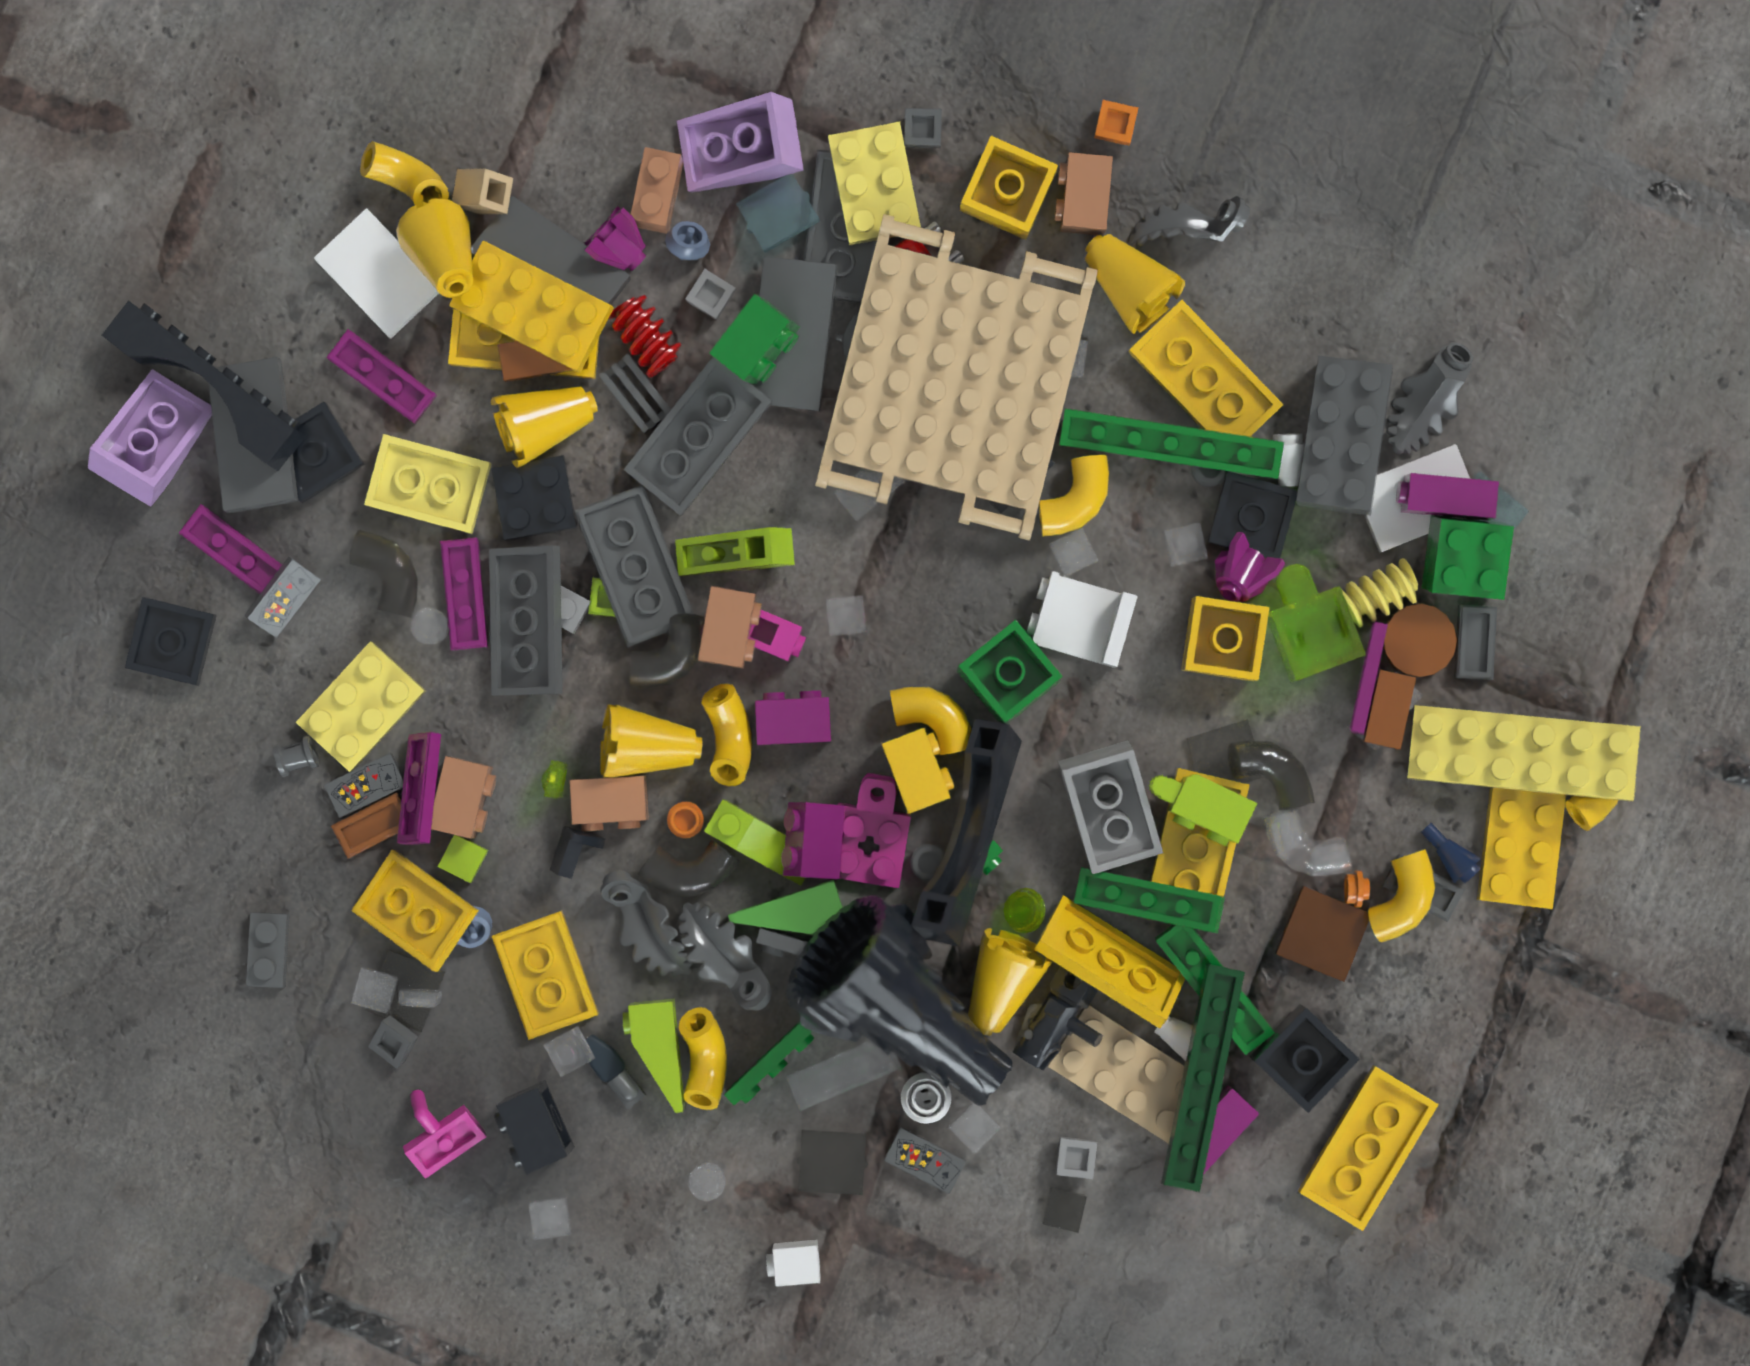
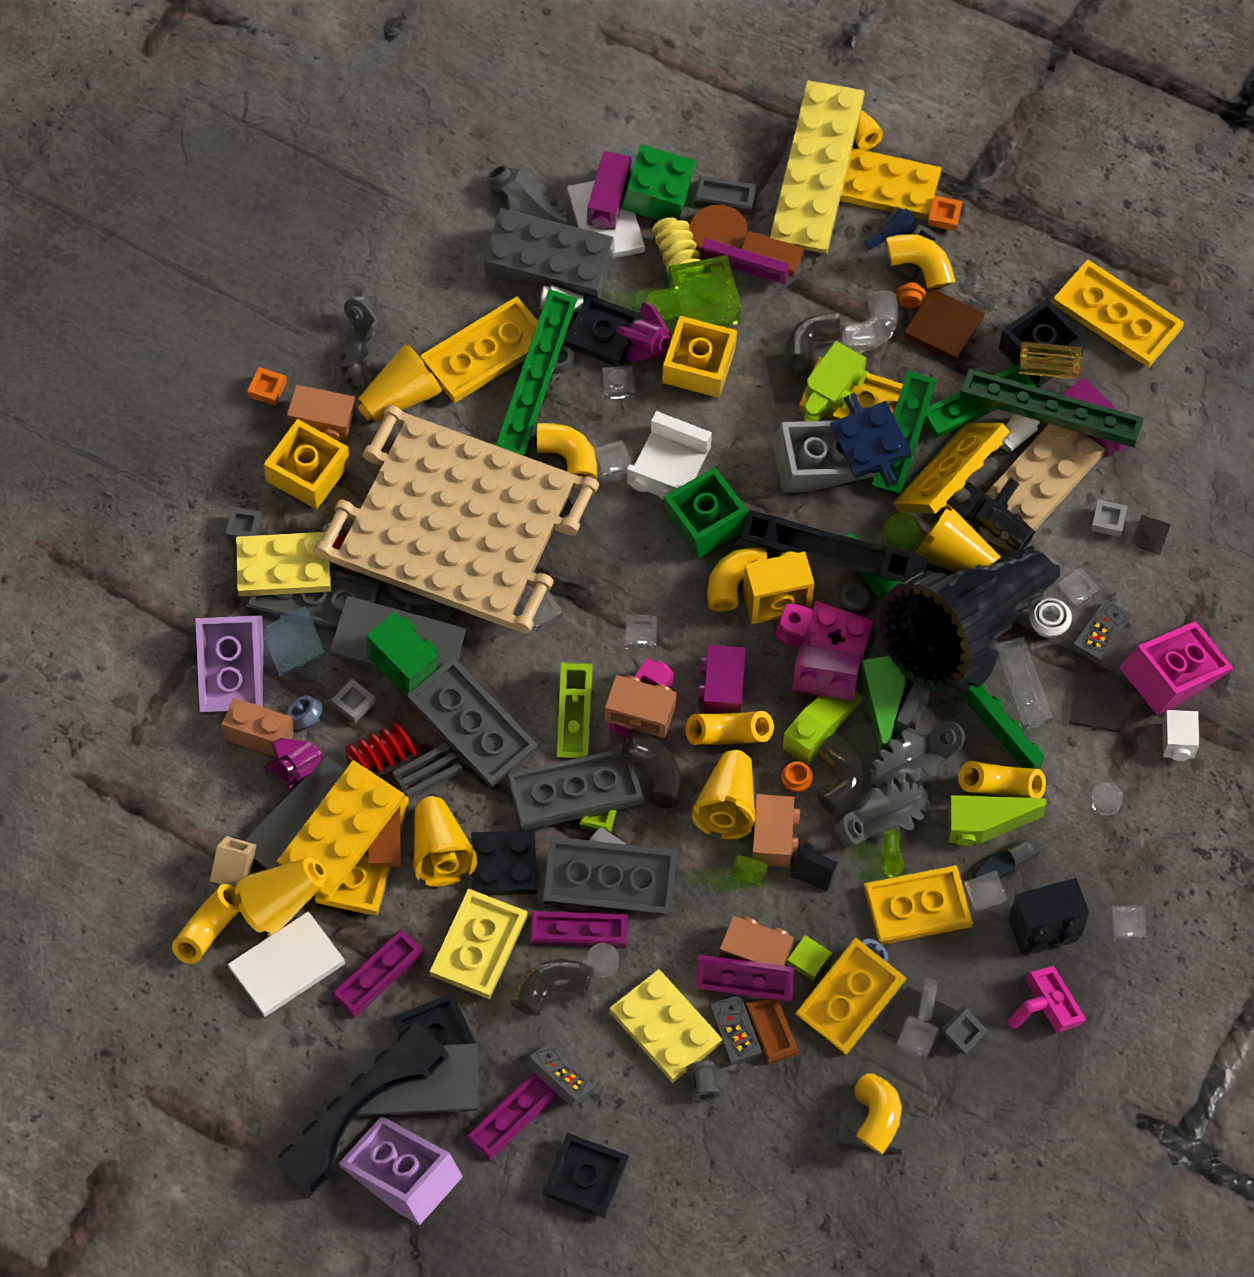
camera: 80 degrees left, 25 degrees down
none -> dark blue plate [830,394,911,487]
none -> yellow cylinder [854,1073,902,1155]
none -> clear neon green arm [882,829,905,877]
none -> orange plate [927,195,963,231]
none -> clear yellow tile [1019,342,1082,379]
none -> dark pink slope [1119,621,1233,715]

